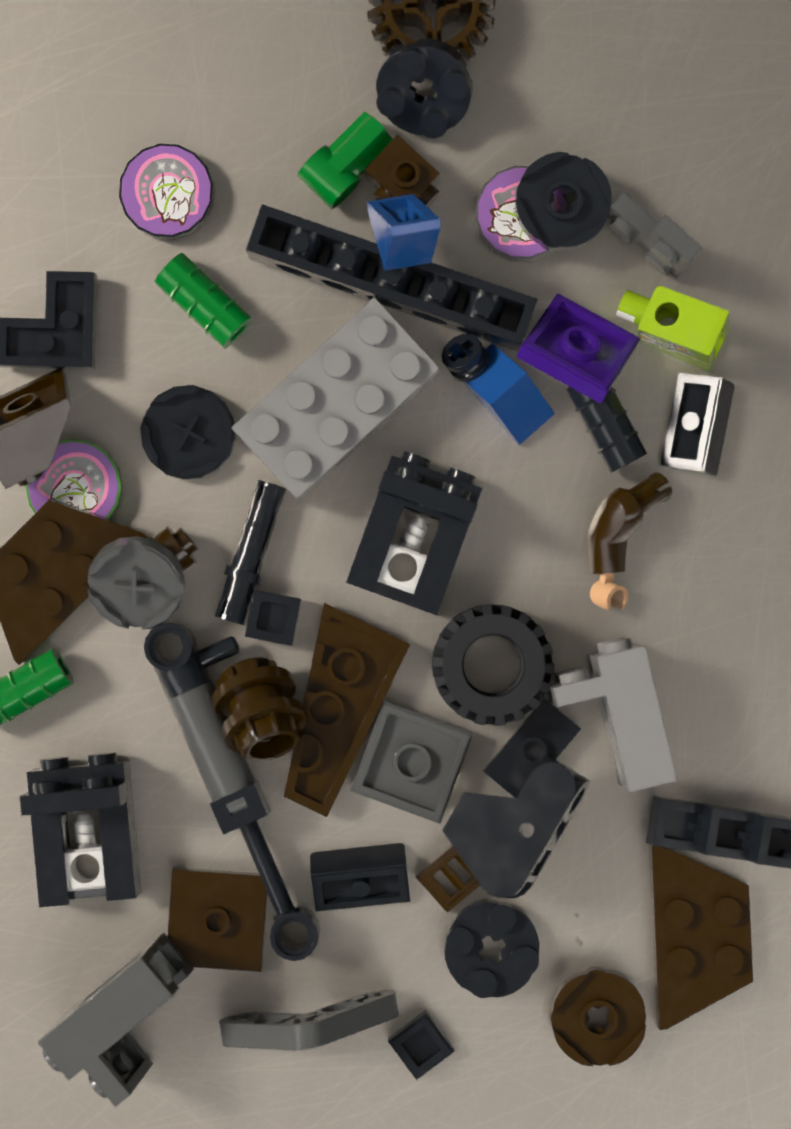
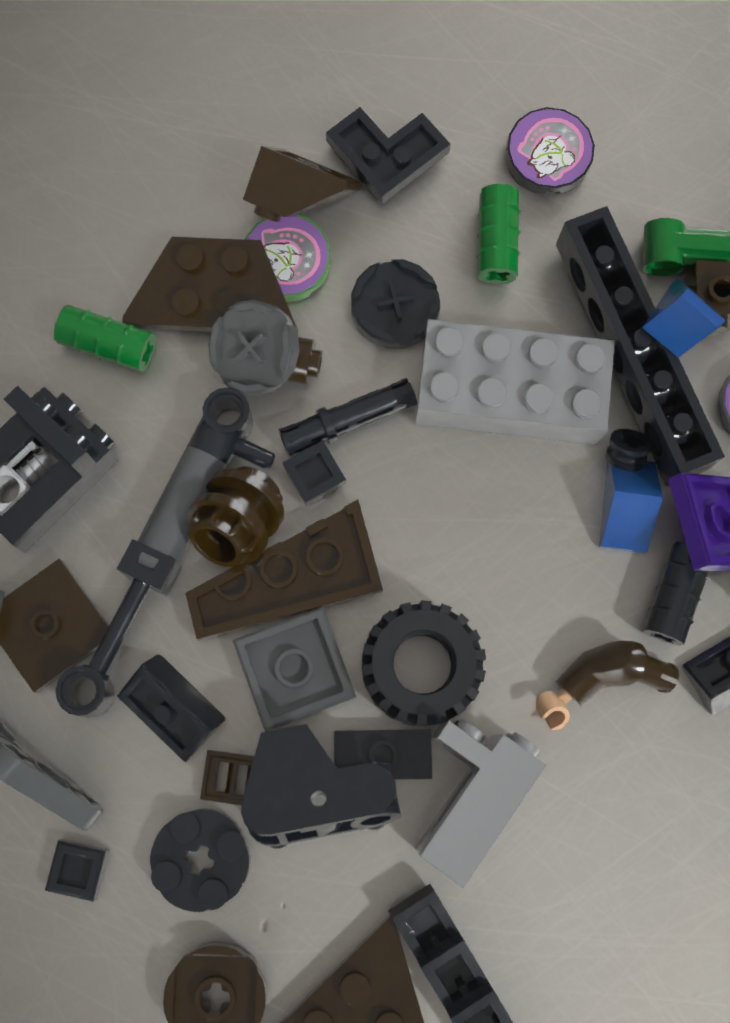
camera: 45 degrees right, 10 degrees down
black brick [346,451,483,615] -> none

